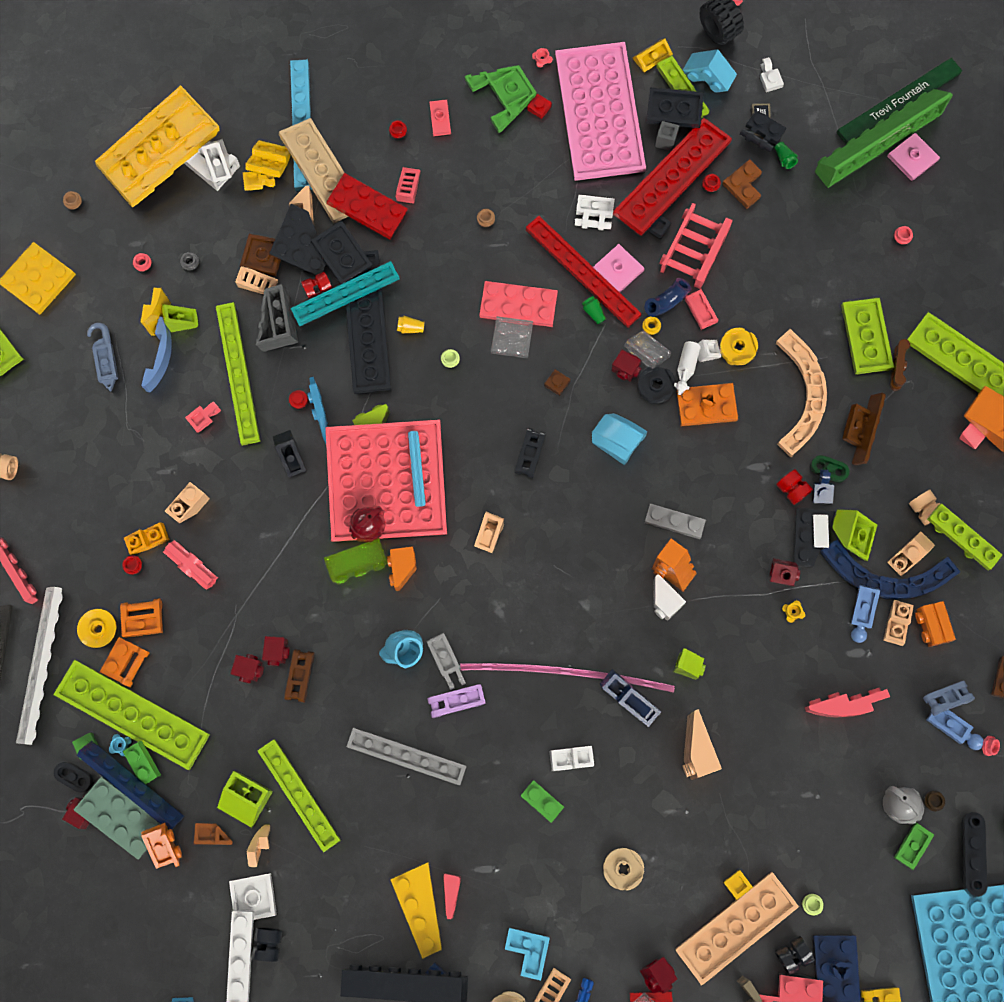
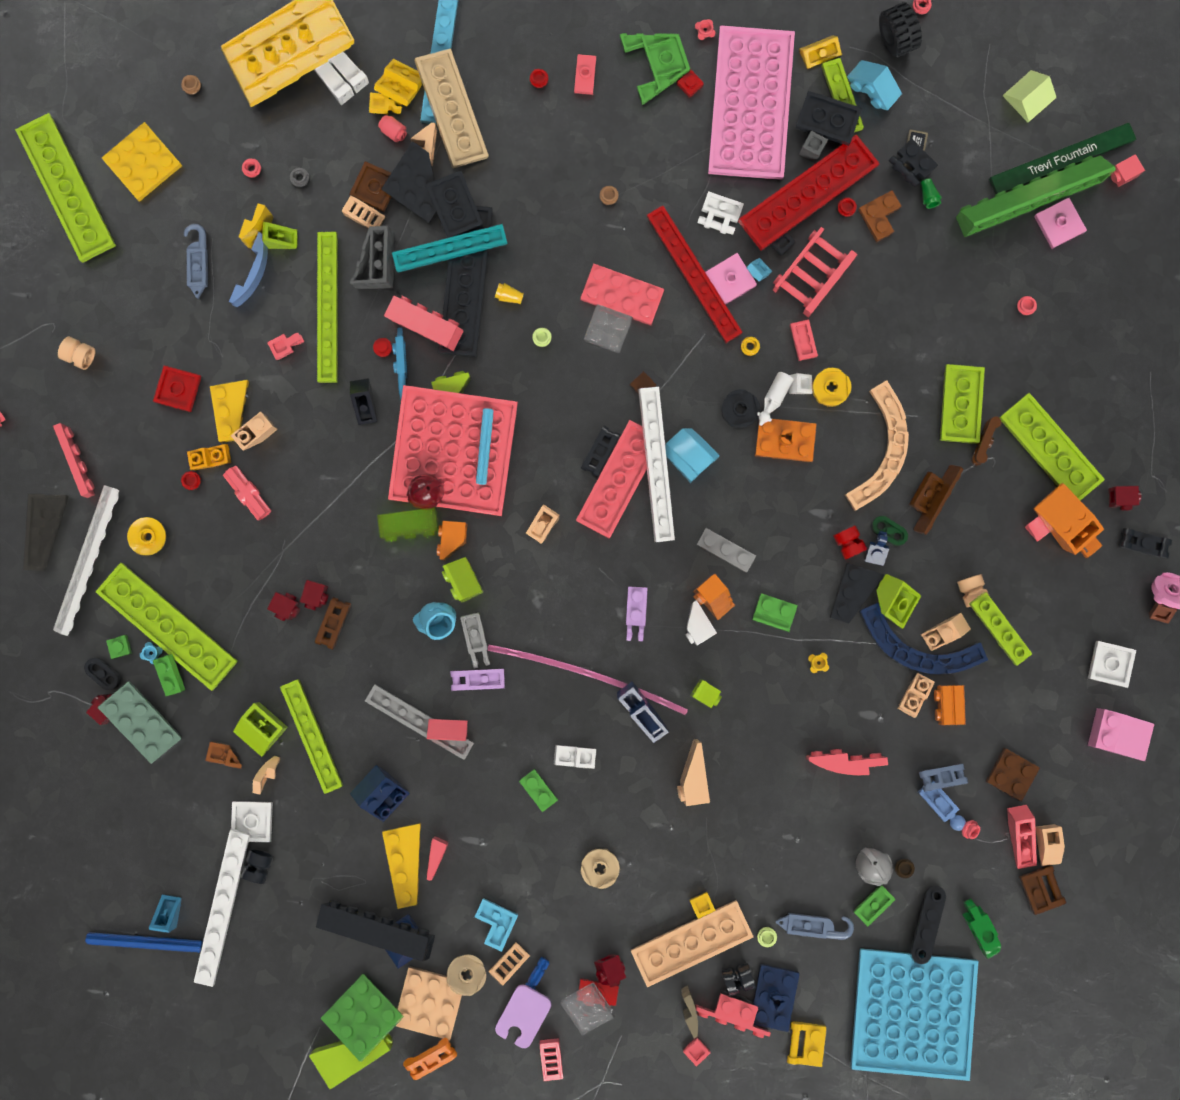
camera: 10 degrees right, 10 degrees up
dark blue plate [77,741,184,830] -> none
orange plate [100,637,150,688] -> none
orange plate [120,598,163,638] -> none
bracket [141,823,182,869] -> none
white slope [202,139,232,183] -> none
red wheel [301,271,333,299] -> none
red plate [326,173,408,240] -> none
coral slope [396,167,421,204] -> none
green cone [582,296,606,325] -> none
dark red brick [611,349,642,381] -> none
clear plate [624,330,672,369] -> none
dark blue cylinder [644,278,691,317] -> none
white plate [760,57,784,92] -> none
dark red brick [769,558,800,586] -> none
white sticker [813,515,829,548] -> none
medium blue plate [851,585,880,643] -> none
none -> red plate [153,365,202,412]
none -> yellow wing [210,380,249,443]
none -> dark blue slope [350,765,410,822]
none -> coral brick [378,115,407,142]
none -> coral brick [384,296,464,351]
none -> coral slope [427,719,468,741]
none -> lime slope [442,557,483,602]
none -> coral plate [576,420,647,539]
none -> lavender hinge [626,587,647,641]
none -> white plate [639,387,675,542]
none -> medium azure plate [747,258,772,281]
none -> bright green plate [752,593,798,632]
none -> sand blue plate [775,913,854,940]
none -> yellowish green slope [1003,70,1056,122]
none -> coral brick [1110,154,1145,187]

